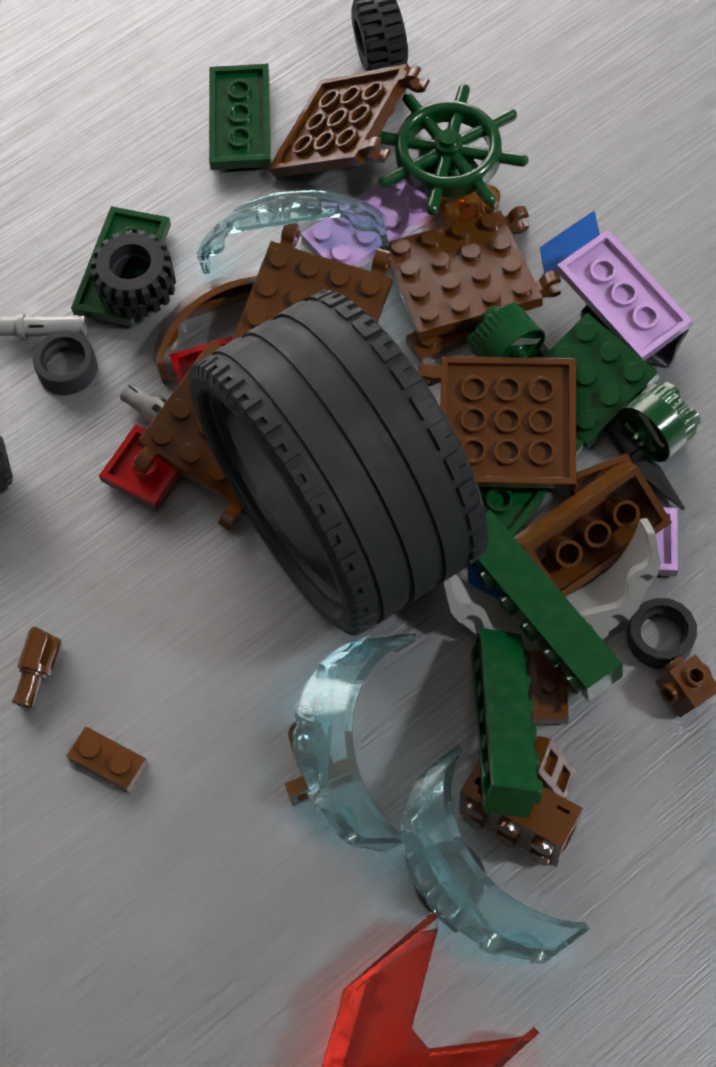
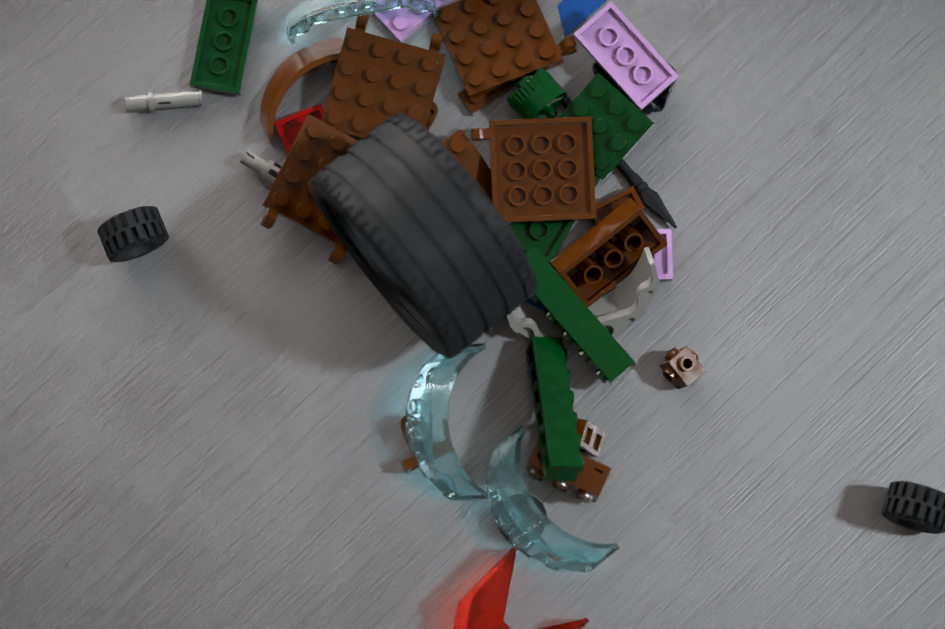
camera: 15 degrees left, 15 degrees up
reddish brown arm [12,626,62,709] -> none
black tyre [33,331,98,395] -> none
reddish brown plate [66,726,148,793] -> none
black tyre [90,230,176,319] -> none
red plate [99,424,181,510] -> none
reddish brown plate [528,651,569,724] -> none
dark green piece [619,382,701,462] -> none
black tyre [627,598,697,669] -> none

